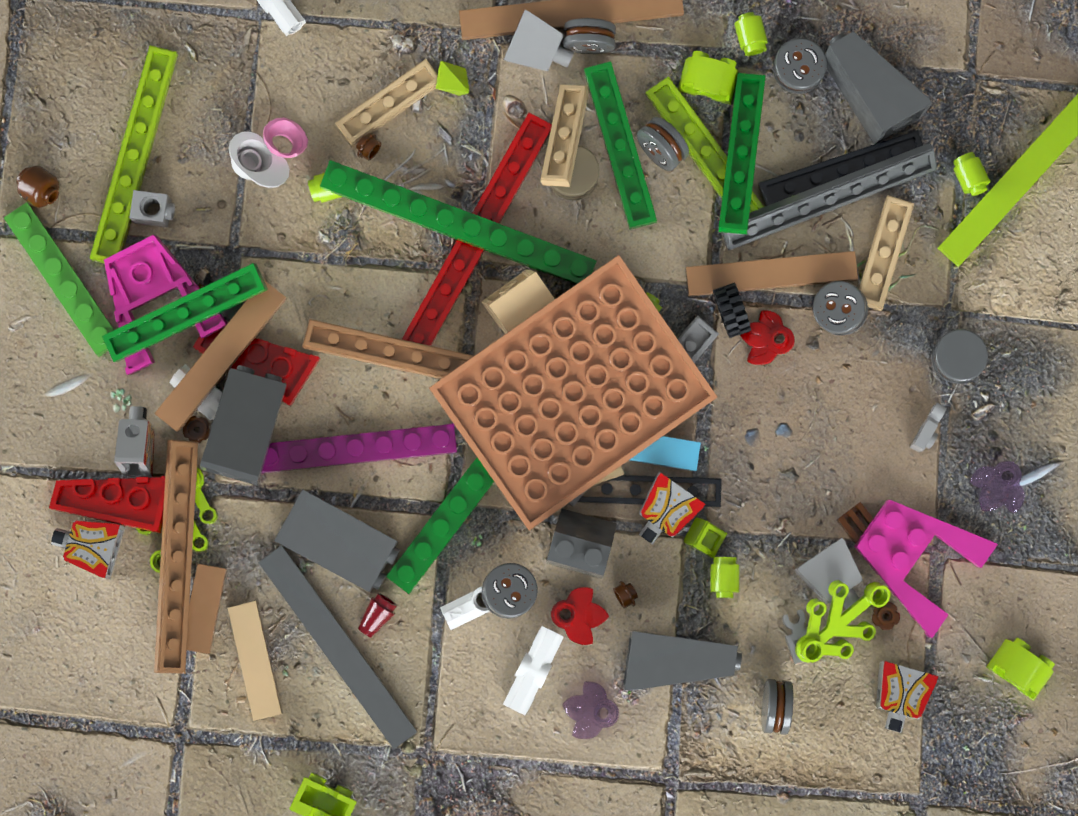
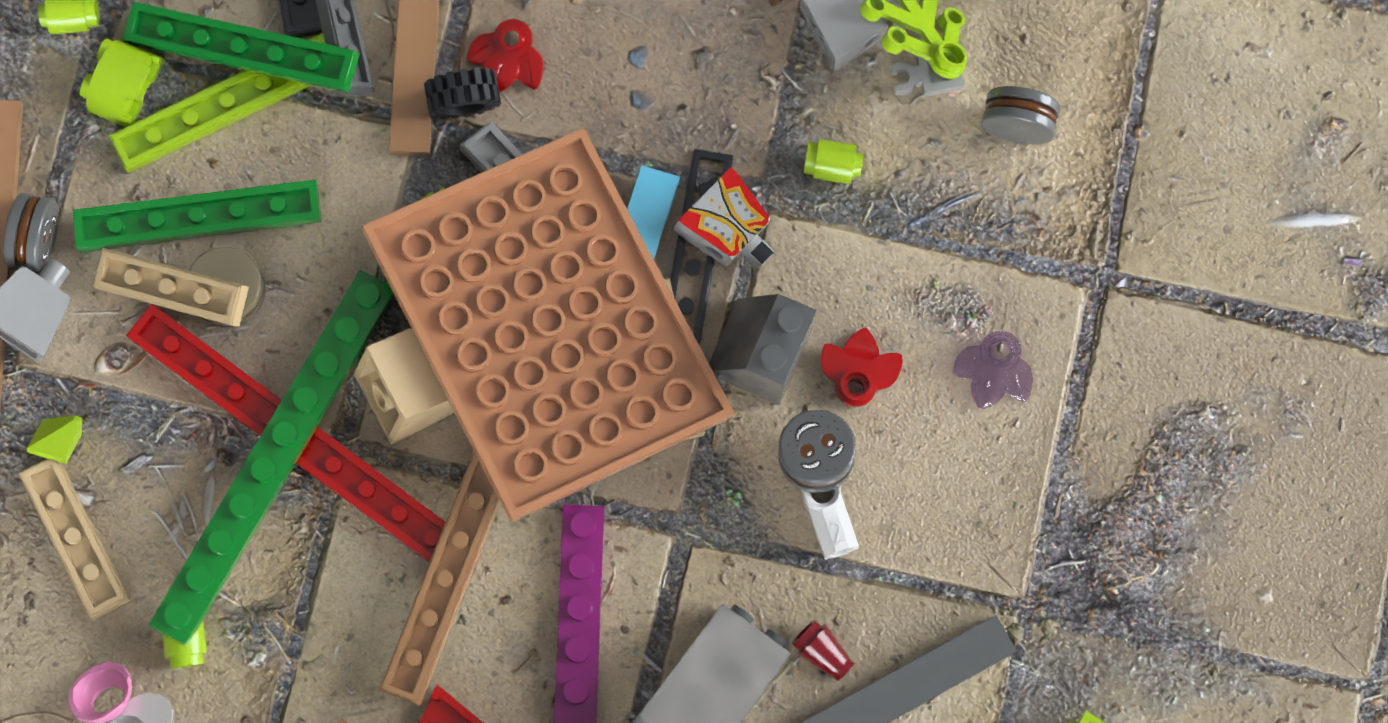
camera: 85 degrees left, 5 degrees down
reddish brown plate [356,134,381,161] -> none
green plate [386,457,494,595] -> none
white piece [503,626,564,715] -> none
reddish brown plate [613,581,638,609] -> none
dark grey slope [622,631,742,691] -> none
dark grey head [637,117,689,171] -> none
lime slope [683,517,727,558] -> none

